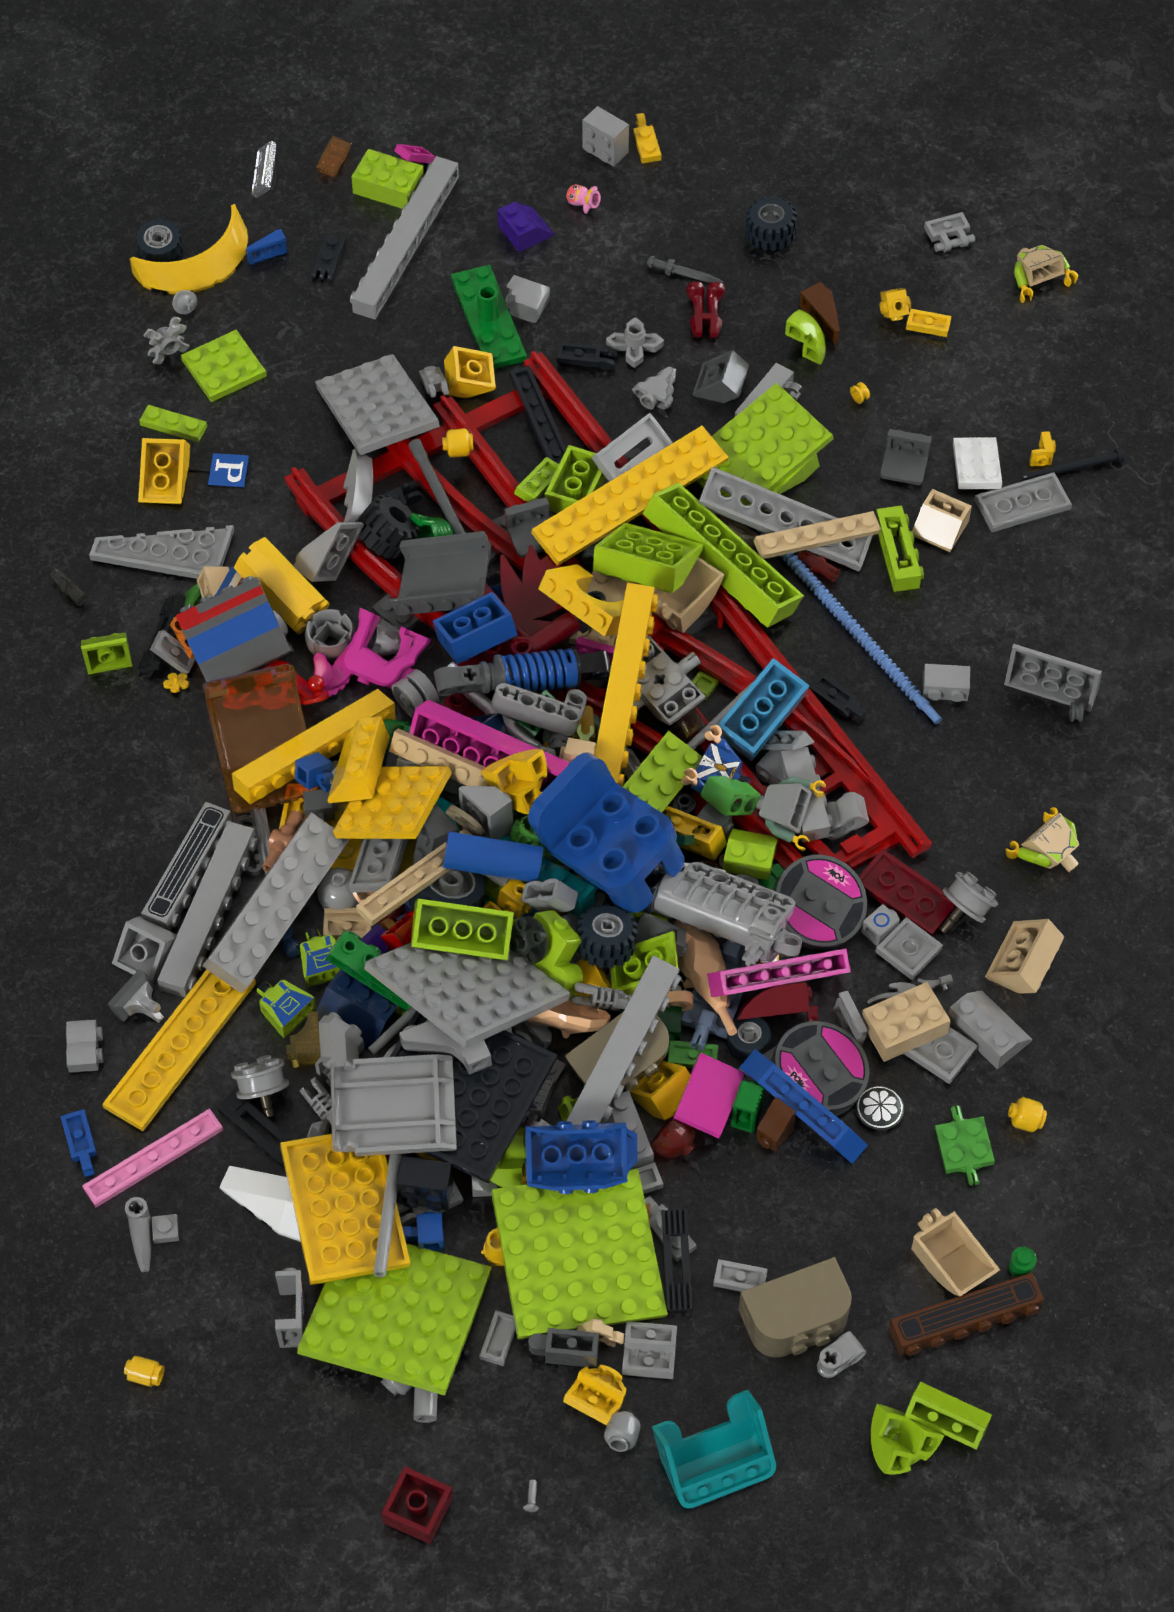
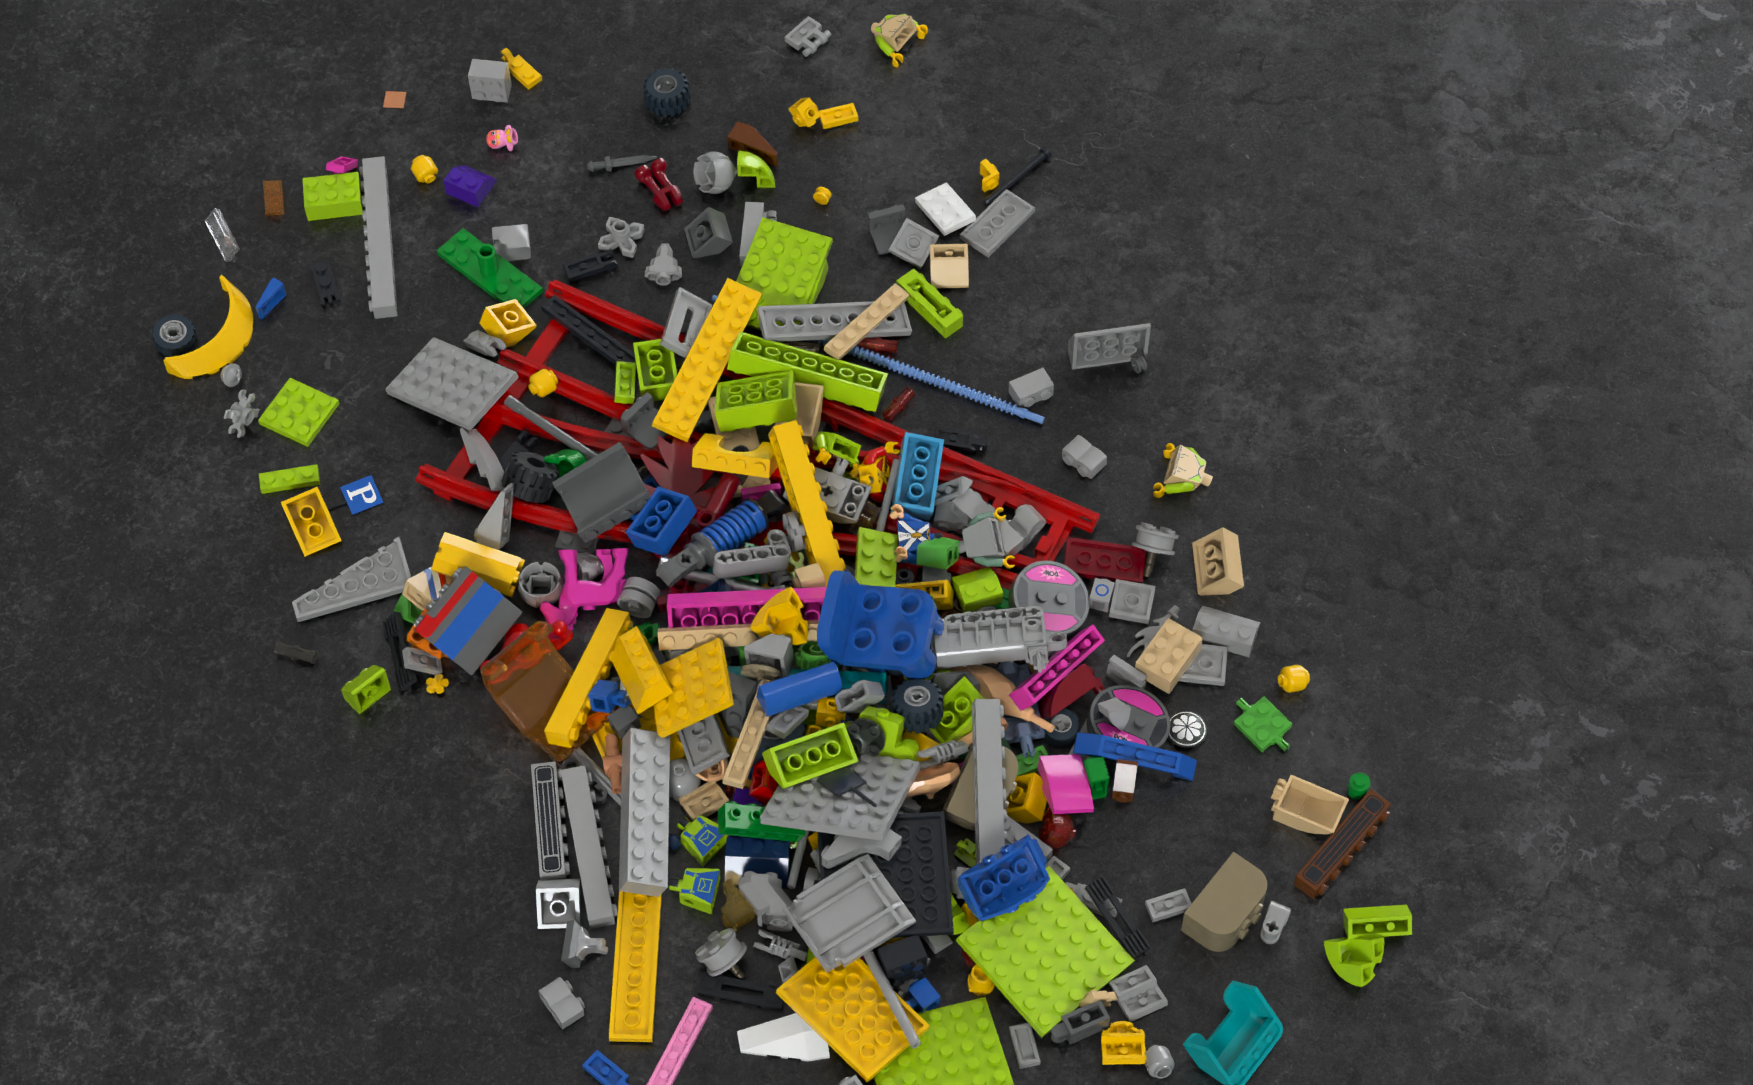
camera: 30 degrees left, 0 degrees up
none -> nougat sticker [383,91,406,108]
none -> yellow head [411,155,438,183]
none -> light grey piece [693,151,738,194]
none -> light grey plate [767,706,809,739]
none -> light grey plate [782,511,806,552]
none -> lime torso [813,431,861,480]
none -> black piece [817,766,877,807]
none -> torso [858,442,900,502]
none -> clear red pin [882,387,915,422]
none -> light grey plate [888,218,939,269]
none -> light grey brick [1062,435,1107,479]
none -> light grey tile [1098,697,1131,731]

